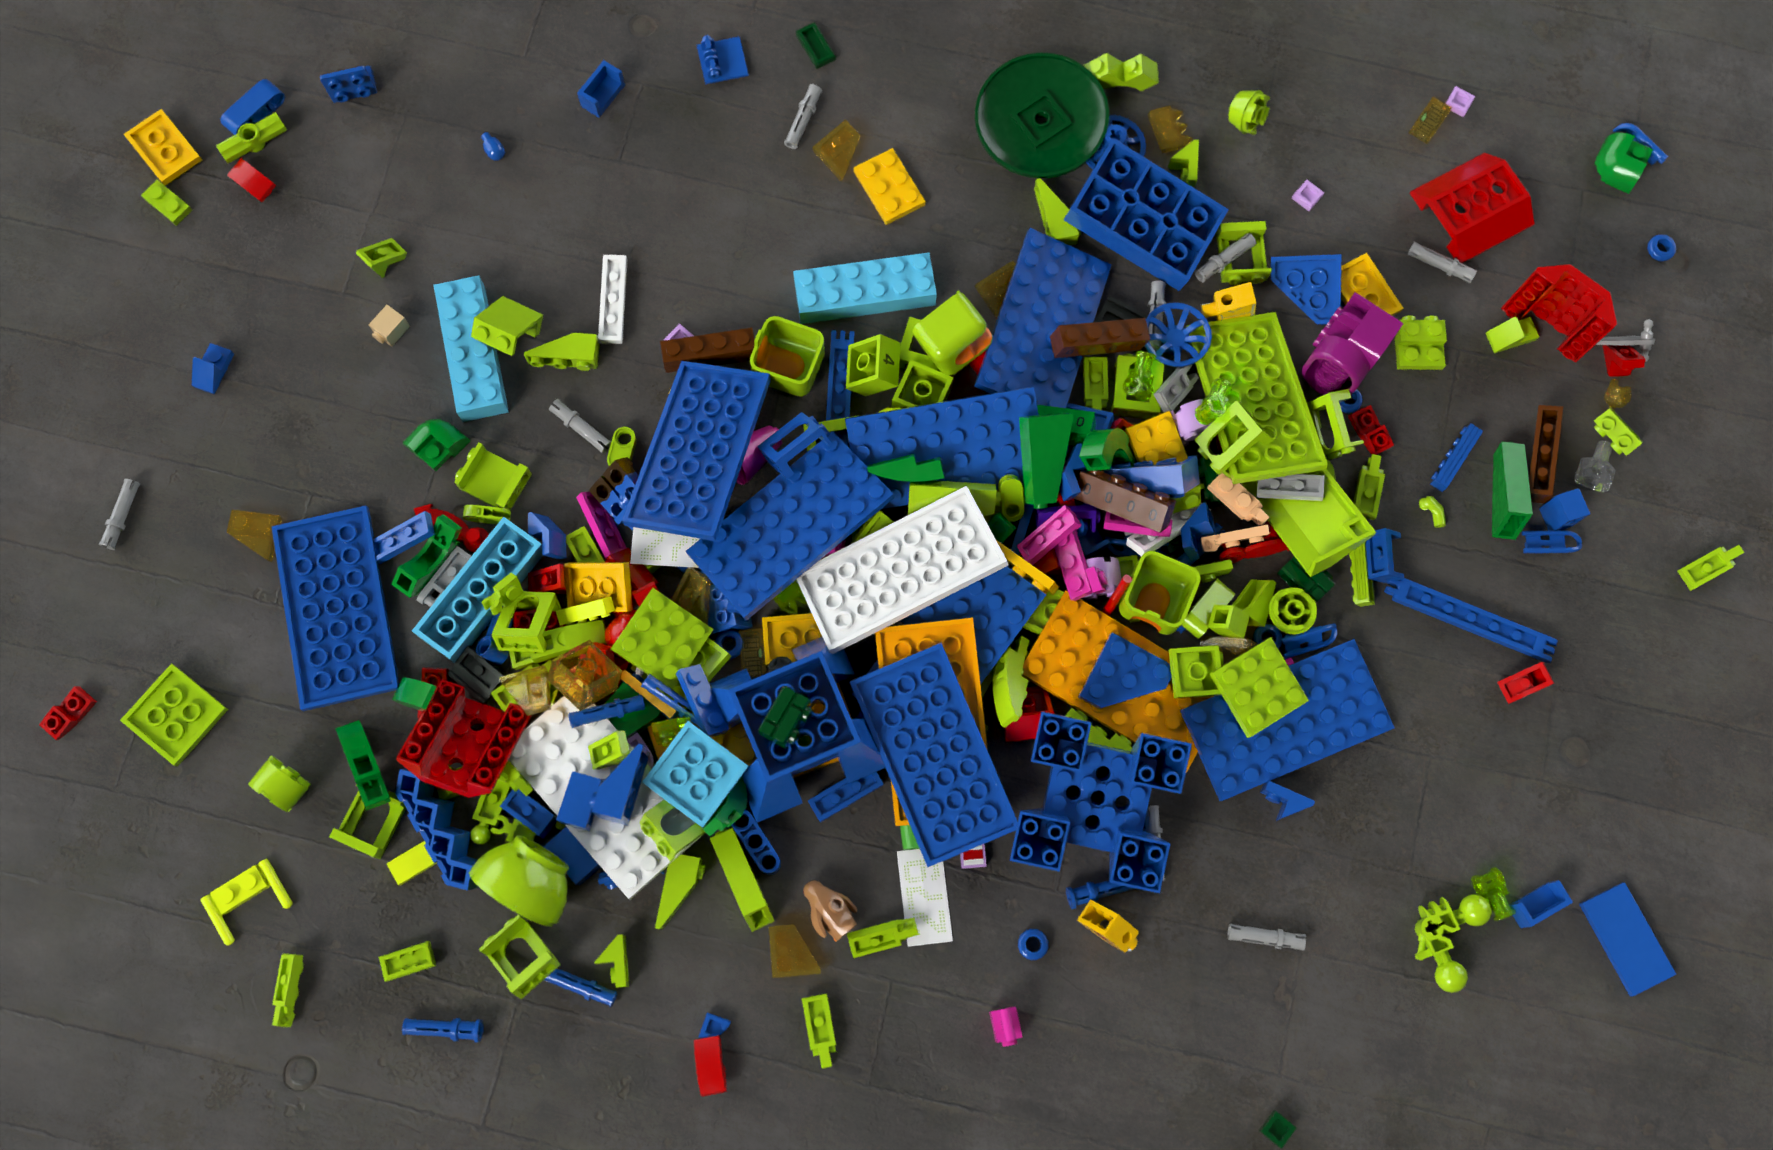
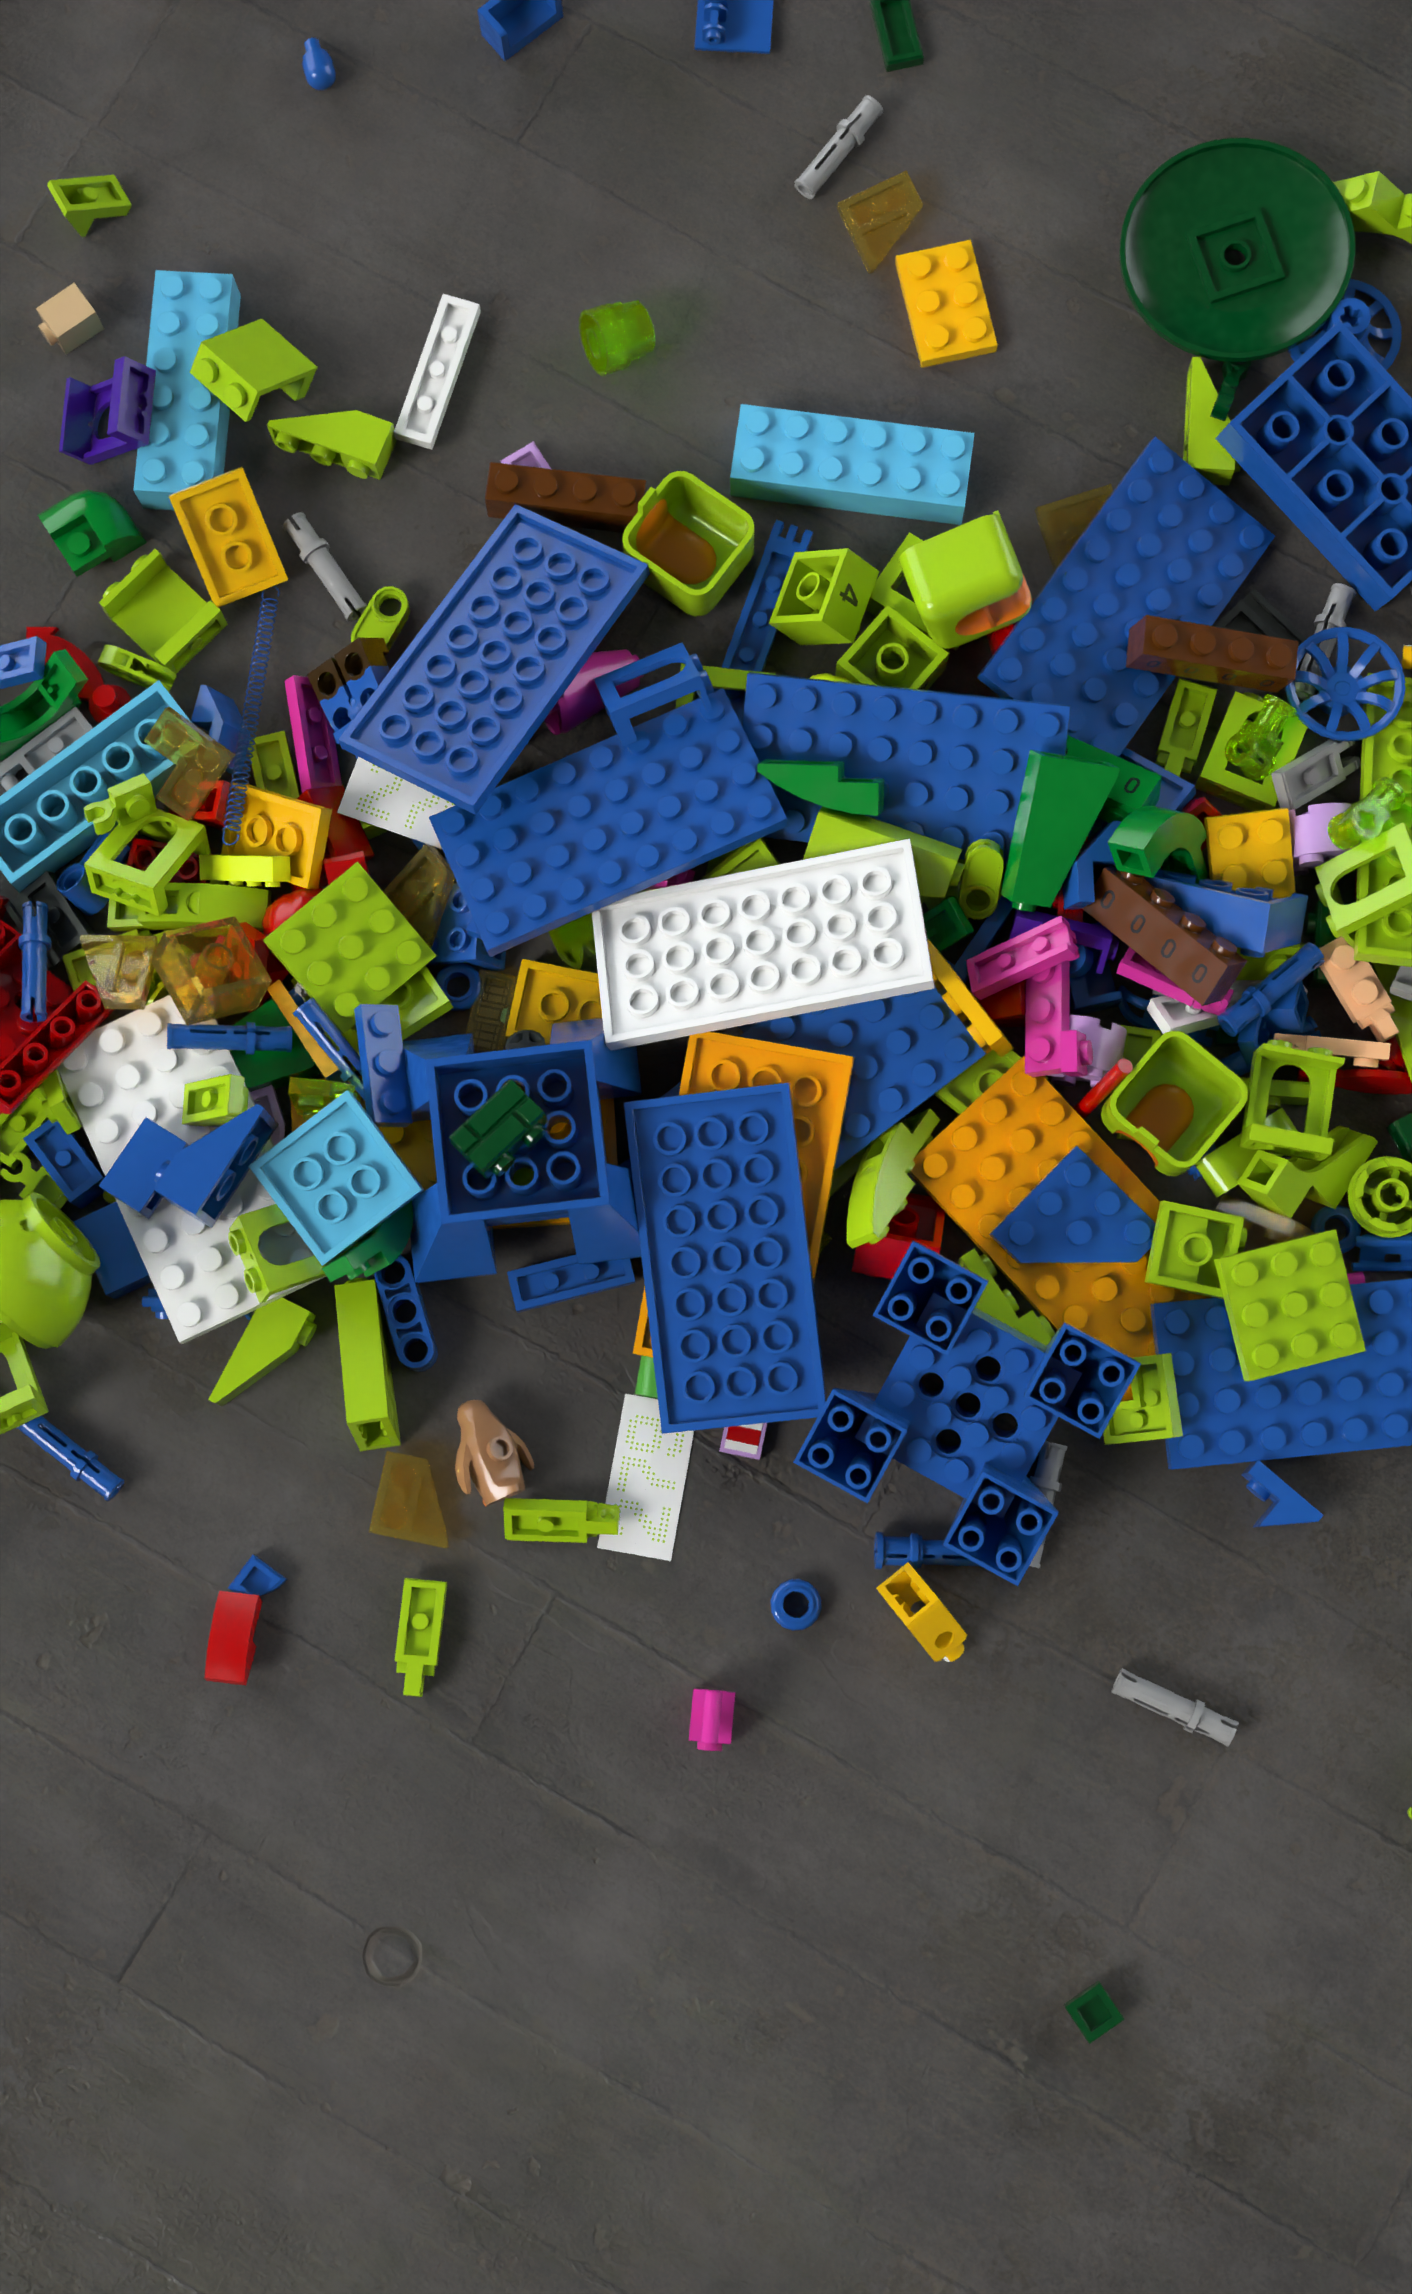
camera: 25 degrees right, 5 degrees up
lime slope [594,934,629,988] -> none
none -> blue pin [19,901,51,1022]
none -> dark purple panel [59,356,156,465]
none -> clear yellow plate [144,707,235,821]
none -> yellow plate [168,467,288,608]
none -> blue piece [222,586,280,845]
none -> clear neon green piece [579,300,656,376]
none -> lime plate [1103,1353,1183,1445]
none -> dark green piece [1210,361,1251,422]
none -> blue pin [1217,942,1325,1037]
none -> lime panel [1239,1040,1345,1162]

